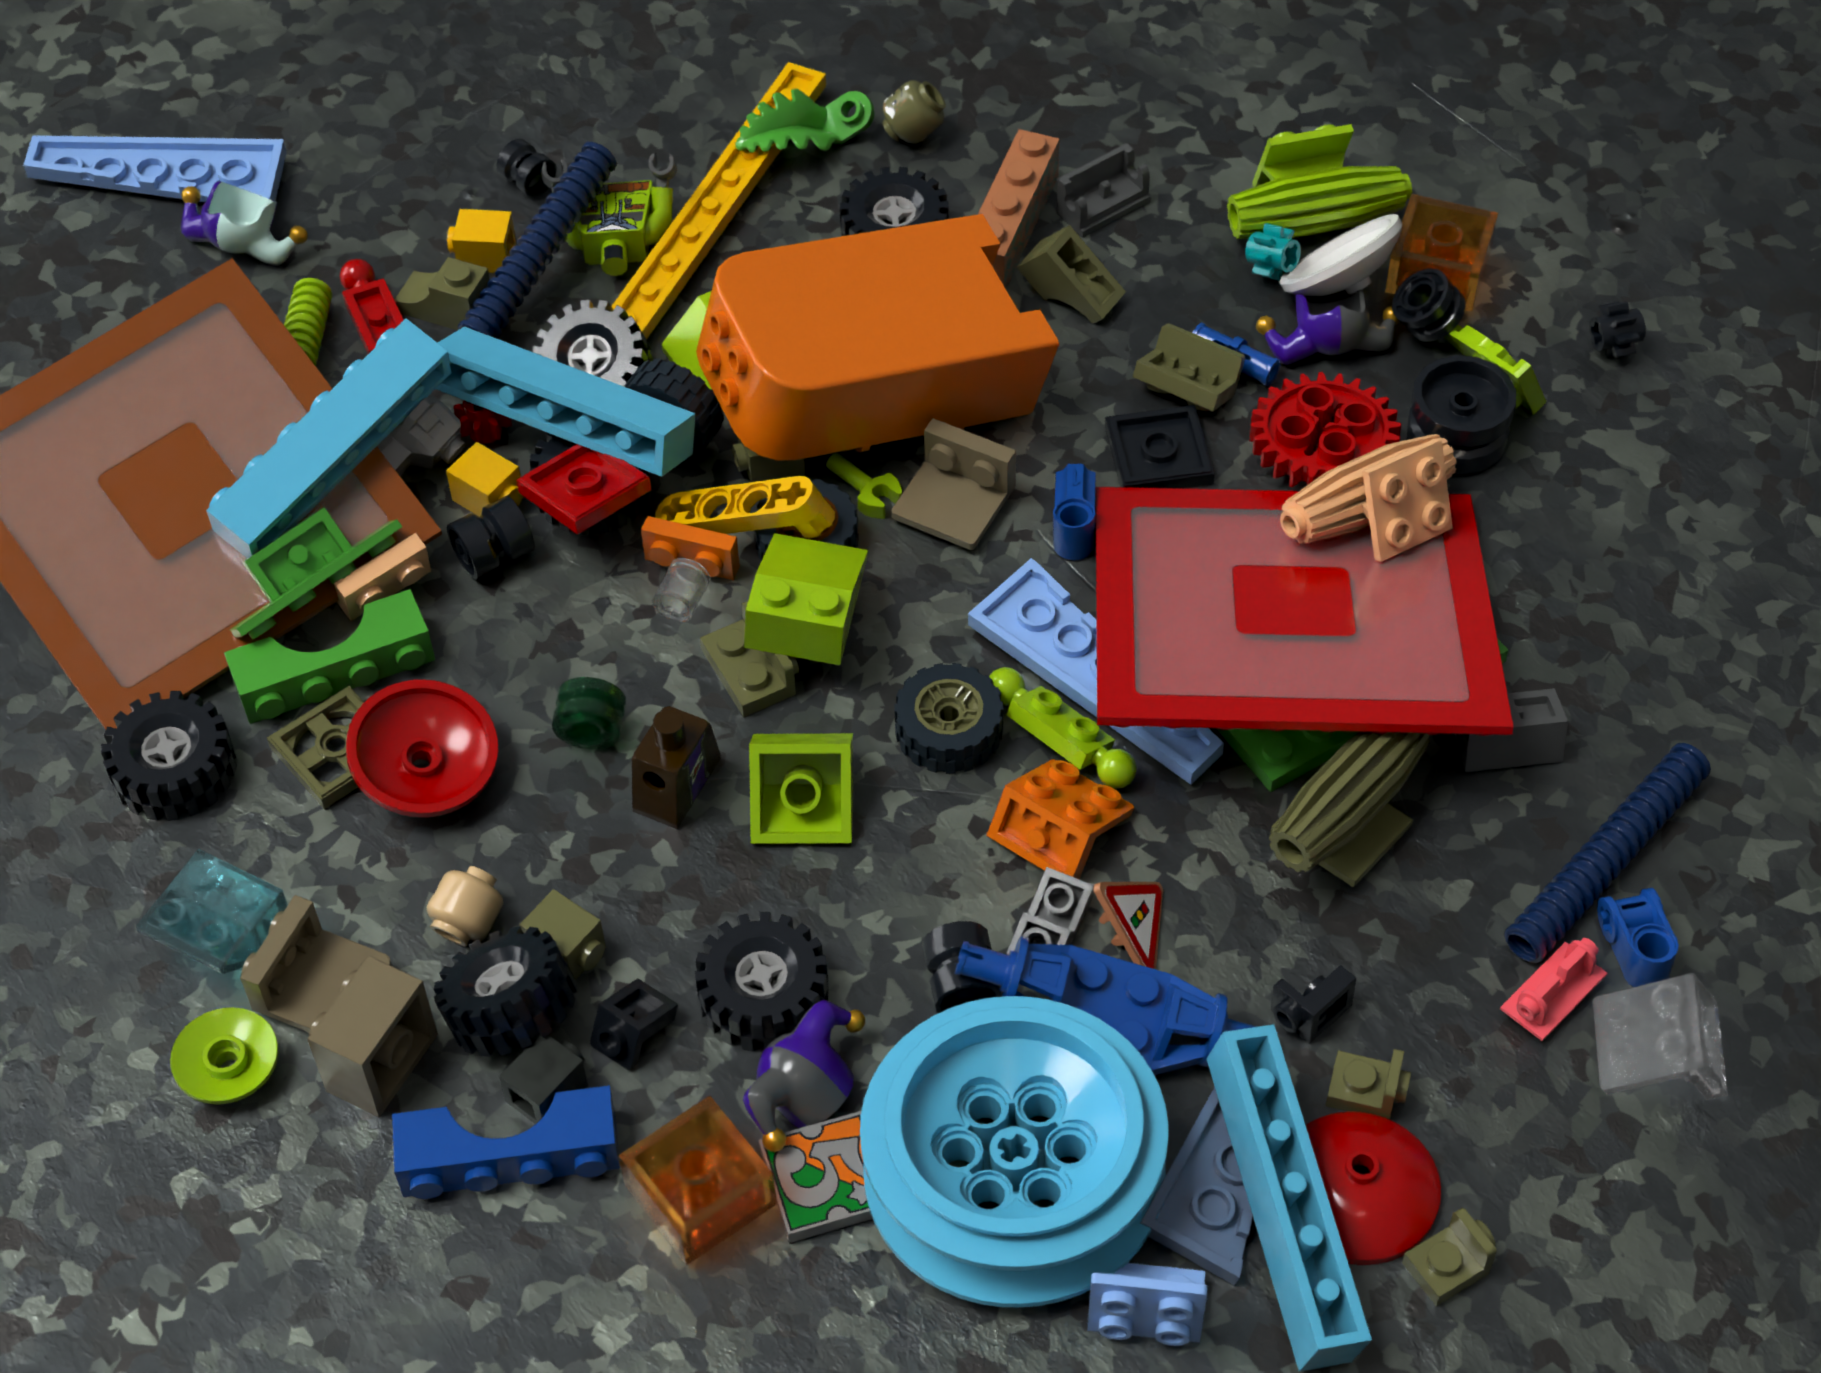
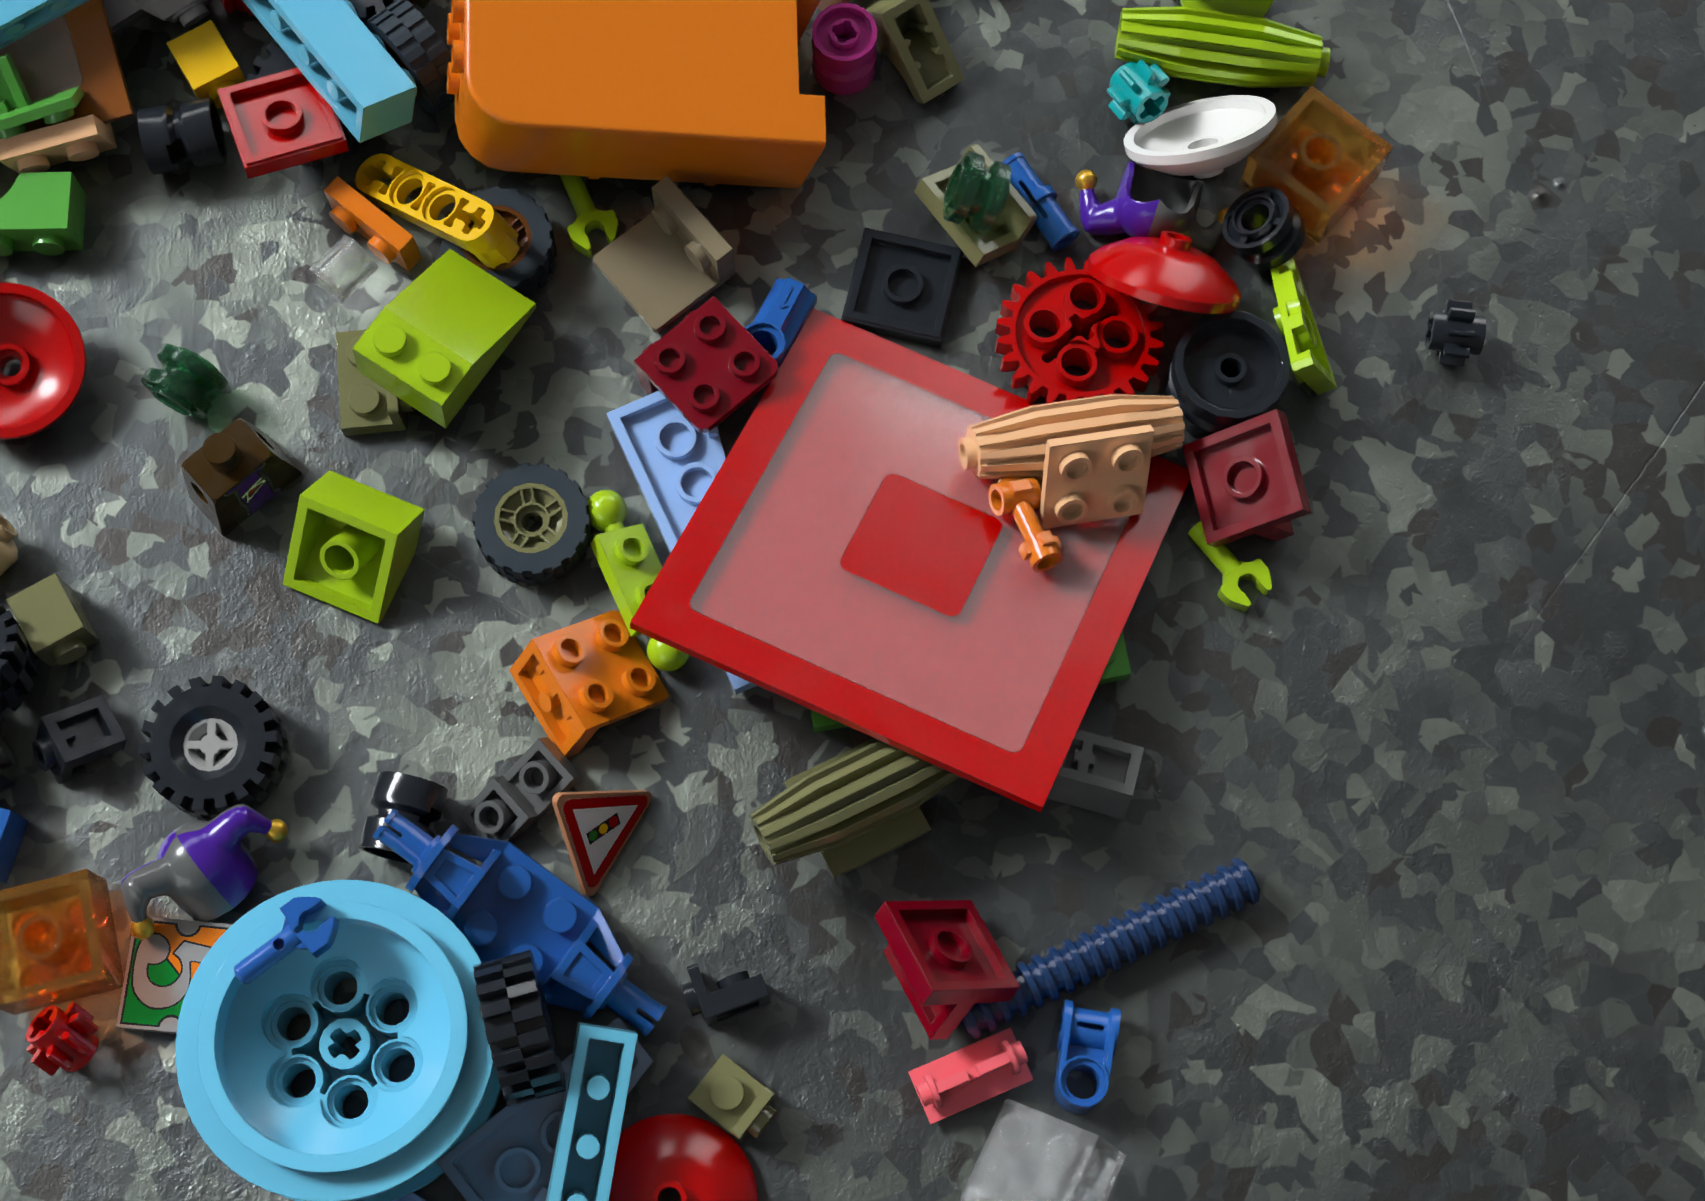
camera: 20 degrees right, 20 degrees up
none -> red gear [26,1002,99,1076]
none -> blue bar [234,897,339,984]
none -> black wheel [473,950,567,1107]
none -> dark red bracket [634,296,779,433]
none -> dark pink wheel [812,2,877,95]
none -> dark red bracket [874,900,1020,1040]
none -> clear green wheel [943,151,1011,234]
none -> orange bar [988,477,1063,572]
none -> red dish [1087,231,1241,314]
none -> dark red bracket [1182,409,1312,547]
none -> lime bar [1188,521,1272,612]

